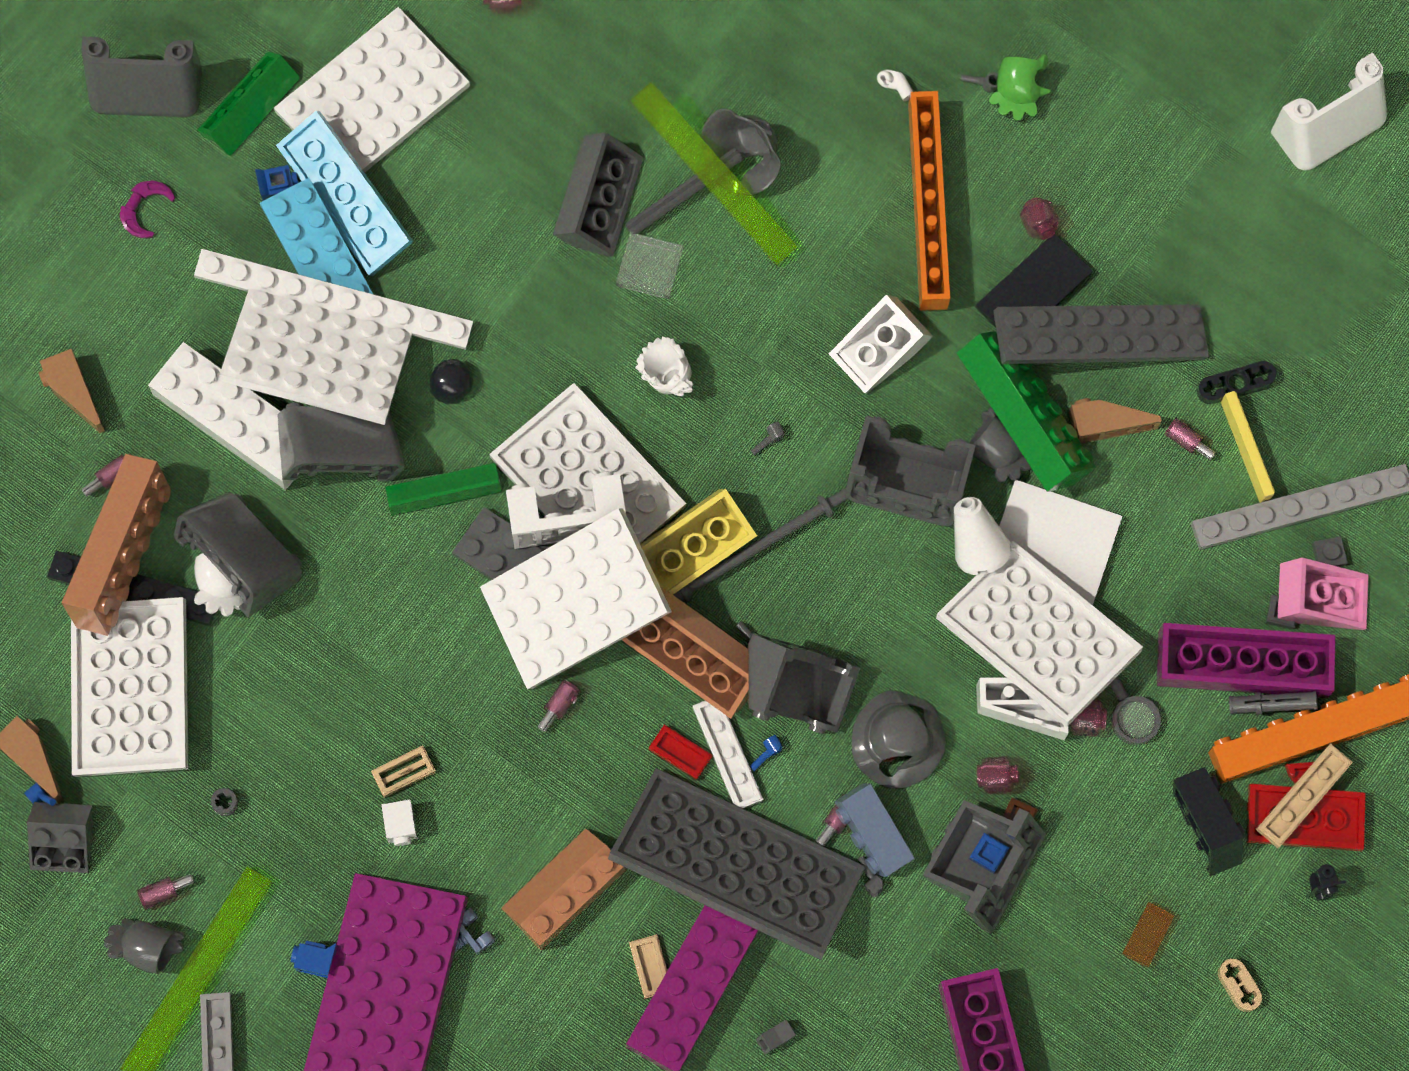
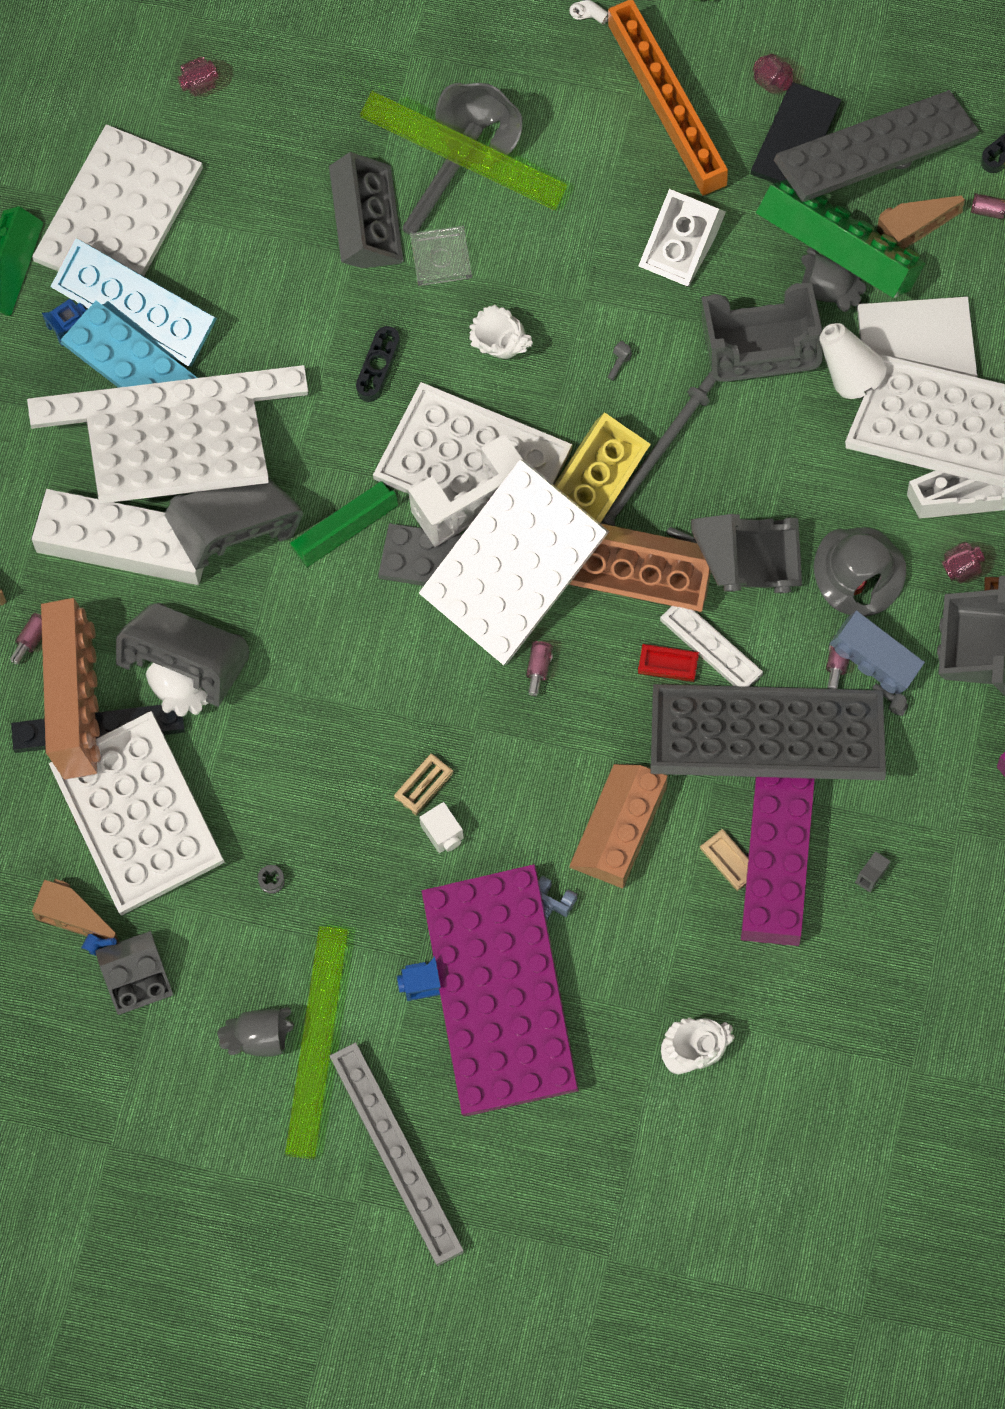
camera: 15 degrees left, 5 degrees down
clear pink piece [137,874,194,910] -> none
black hair [430,359,473,404] -> none
blue hand [749,735,782,771] -> none
blue tile [969,833,1009,874] -> none
none -> black beam [356,326,400,402]

